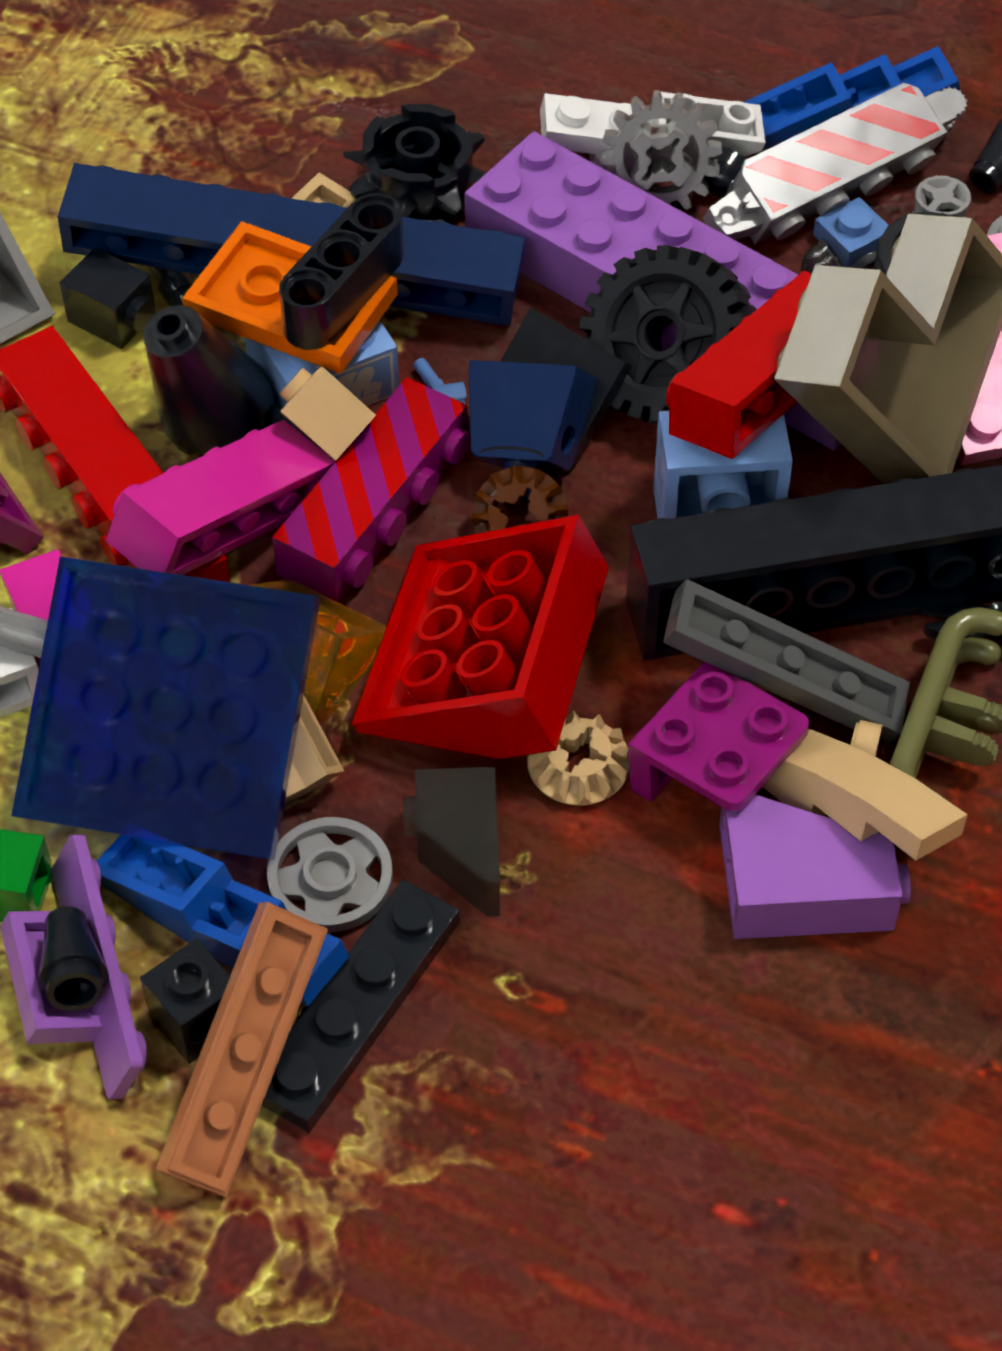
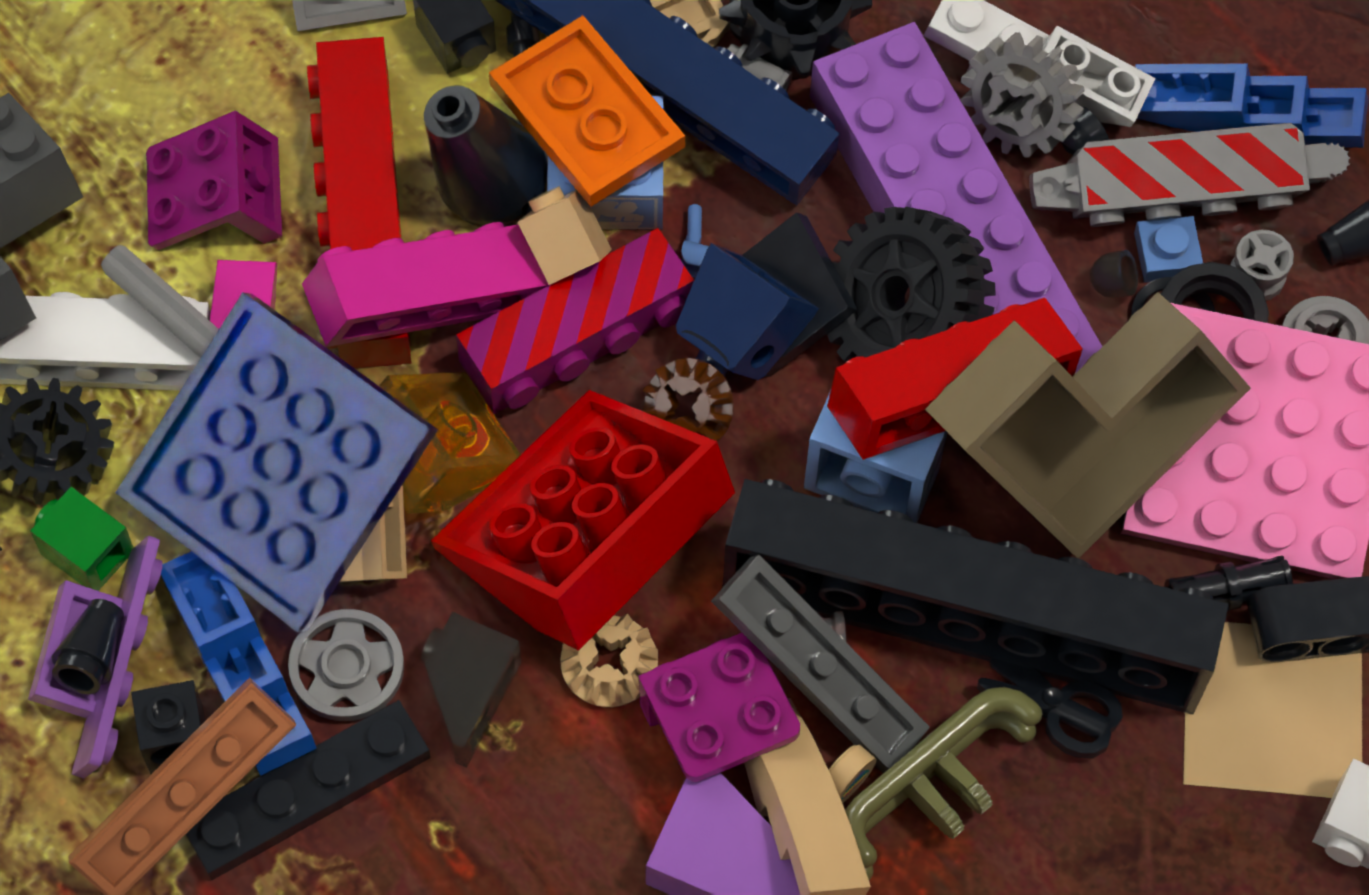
camera: 25 degrees right, 10 degrees up
black beam [279,193,404,350] -> none

